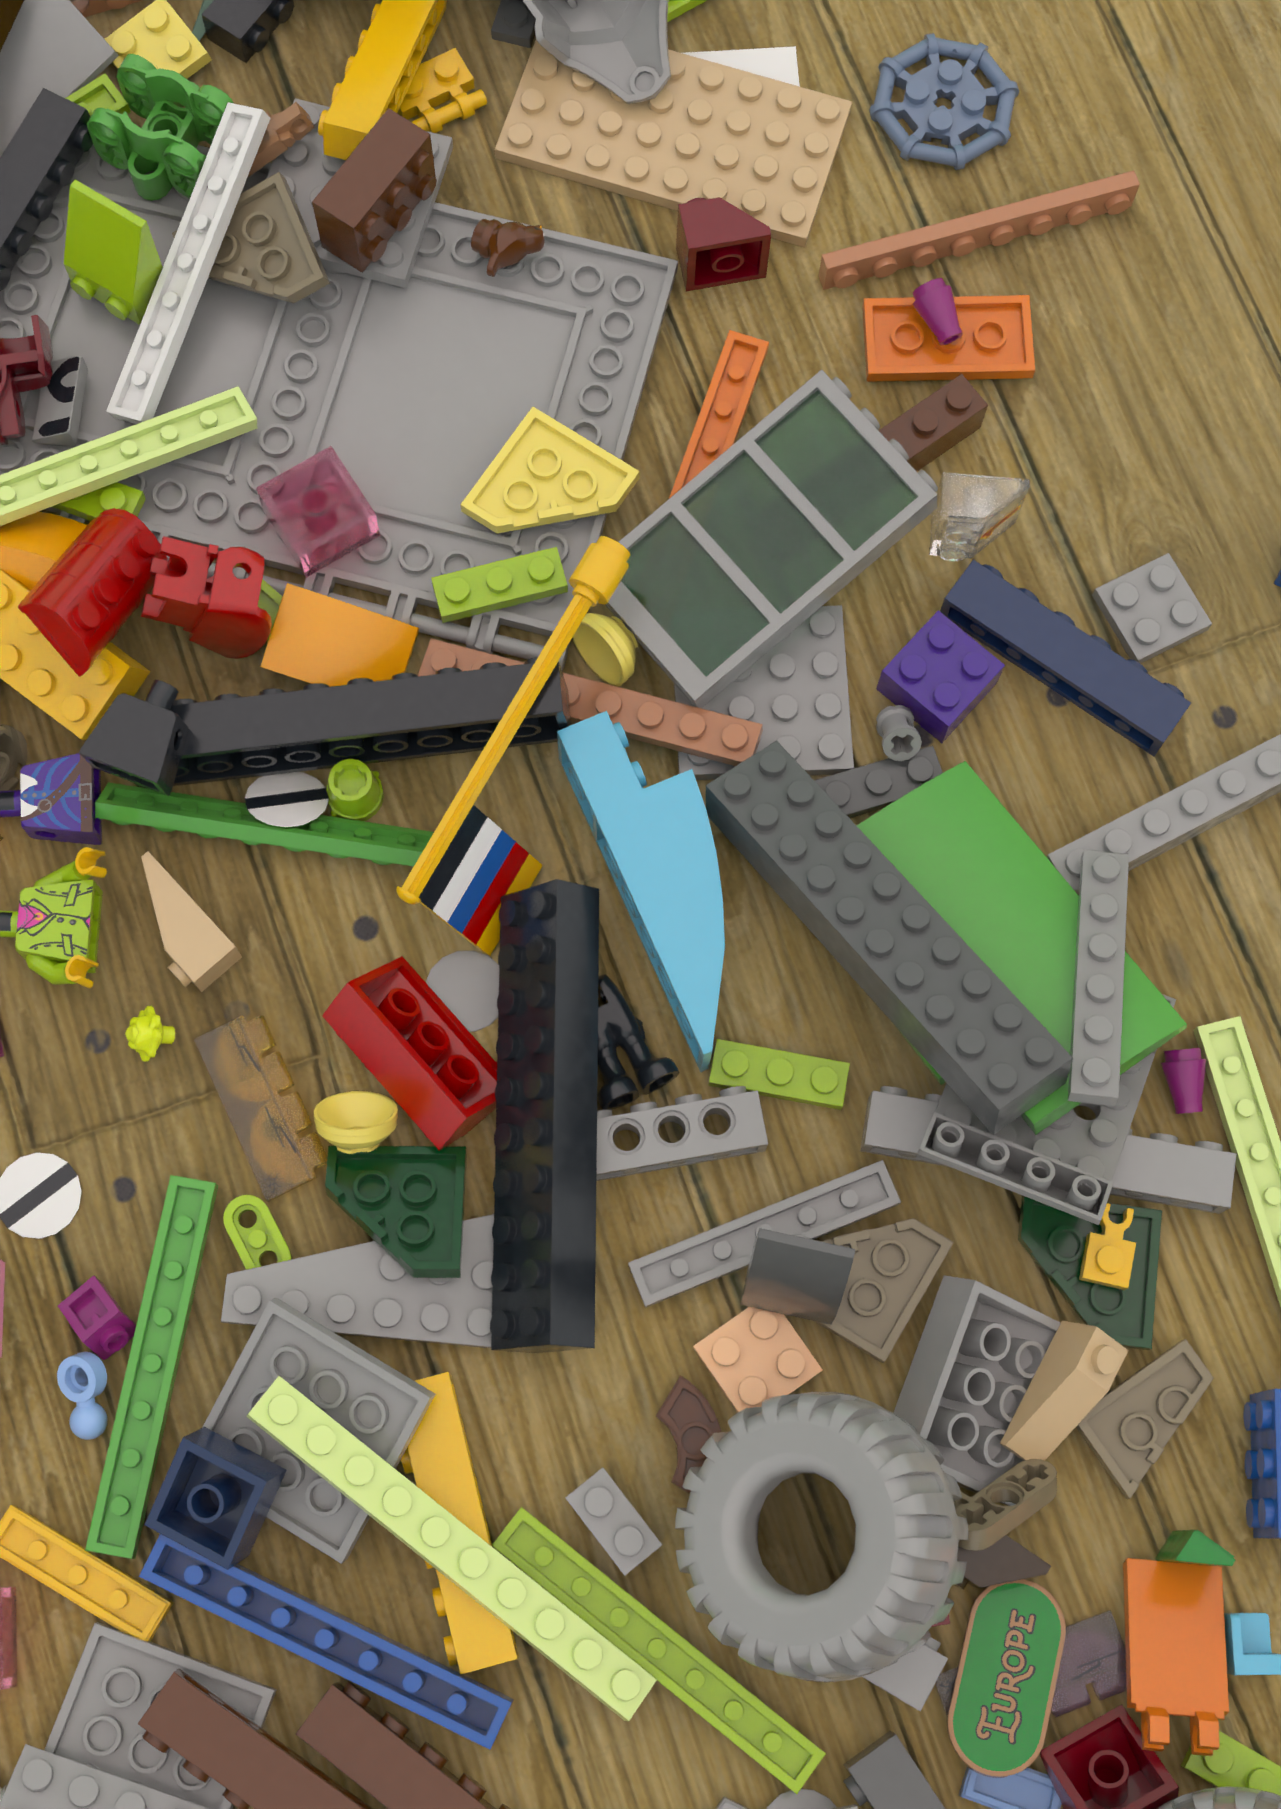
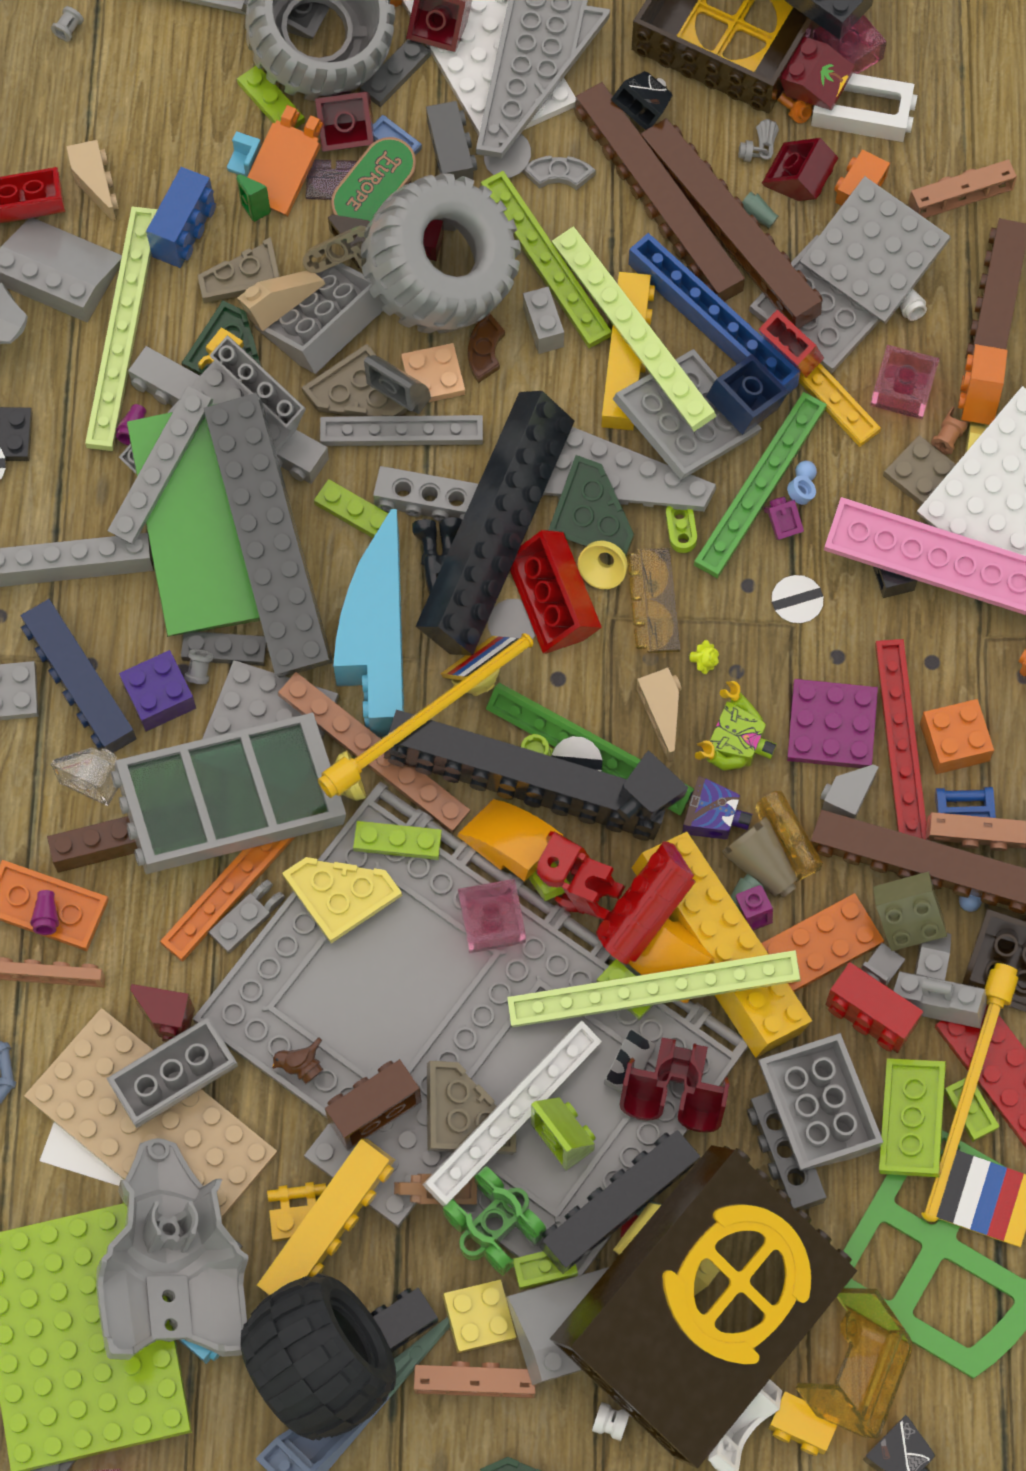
camera: 155 degrees left, 5 degrees down
none -> light grey brick [106,1017,238,1128]
none -> light grey hinge [209,880,285,954]
none -> red brick [758,310,824,378]

